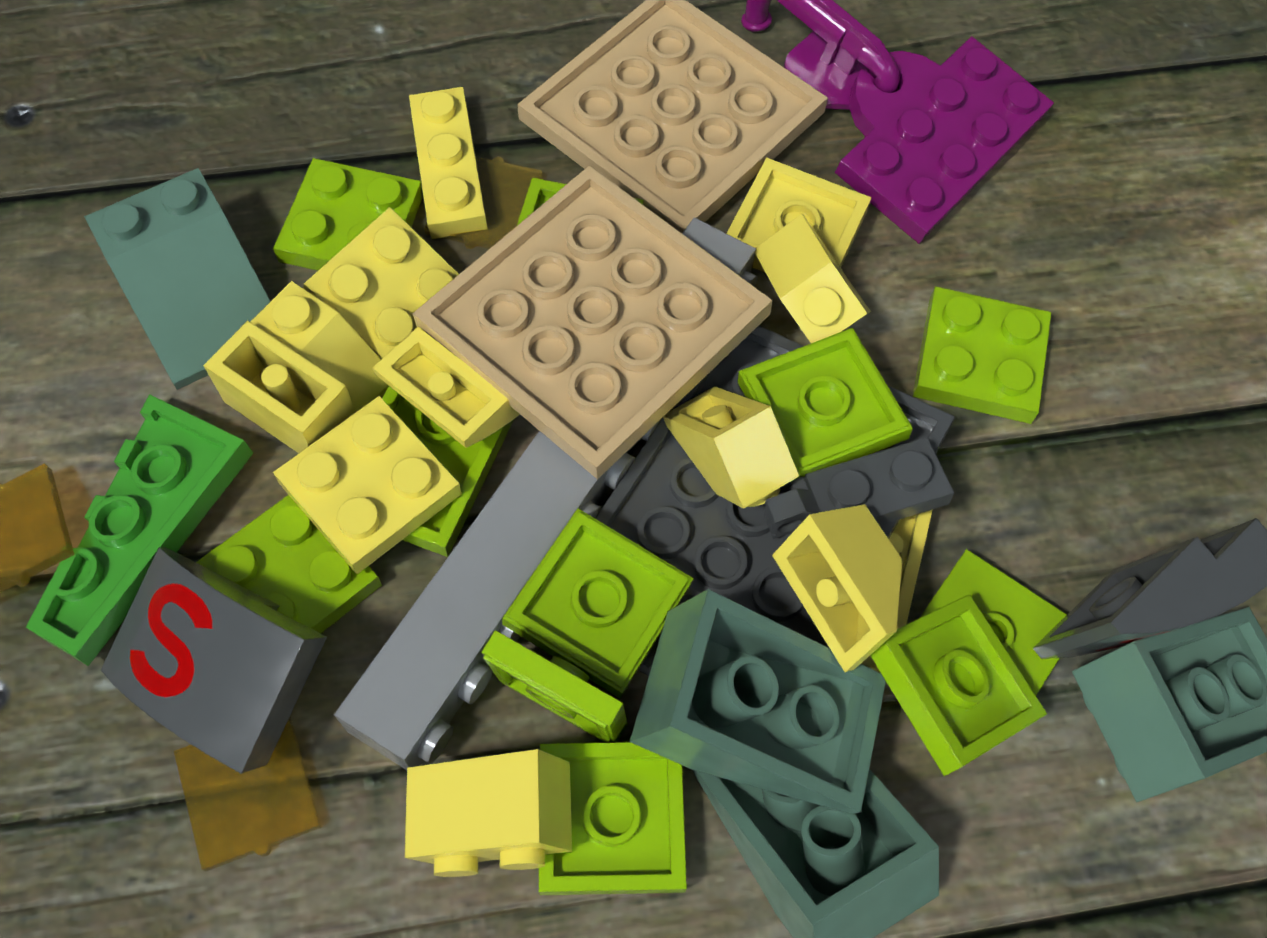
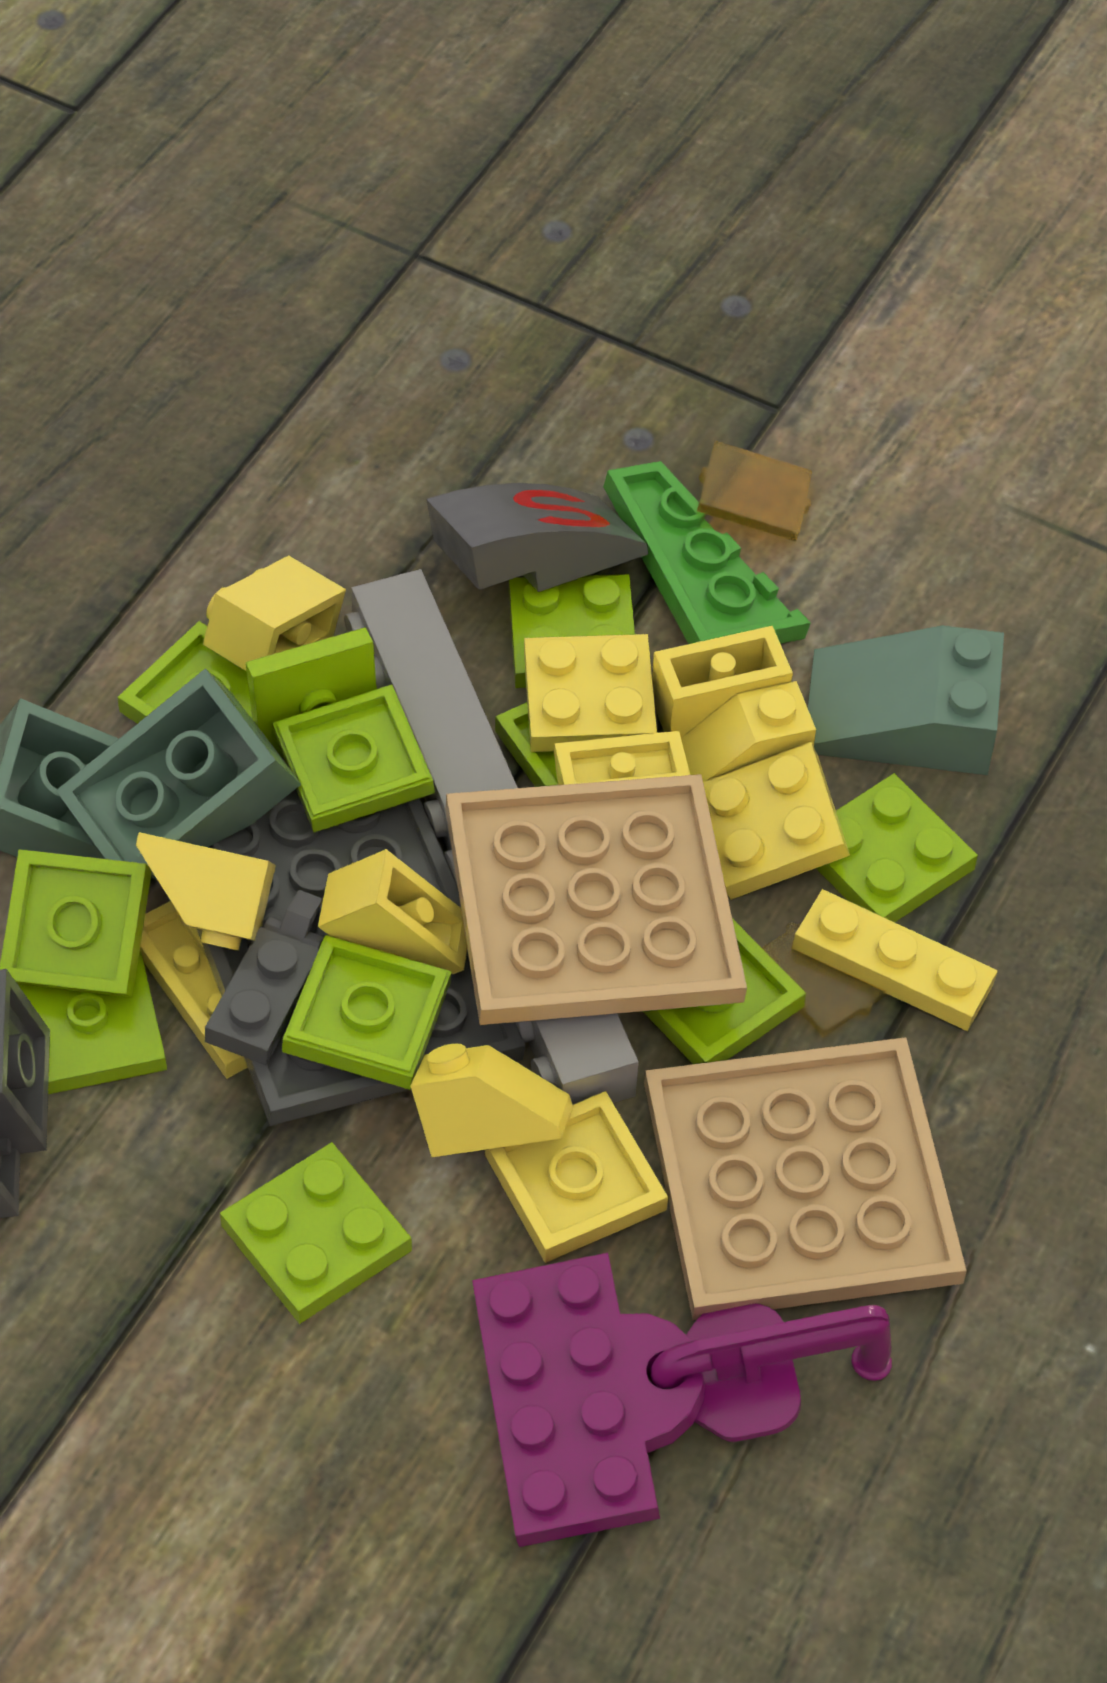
camera: 130 degrees right, 10 degrees down
clear yellow piece [174,717,322,871] -> none

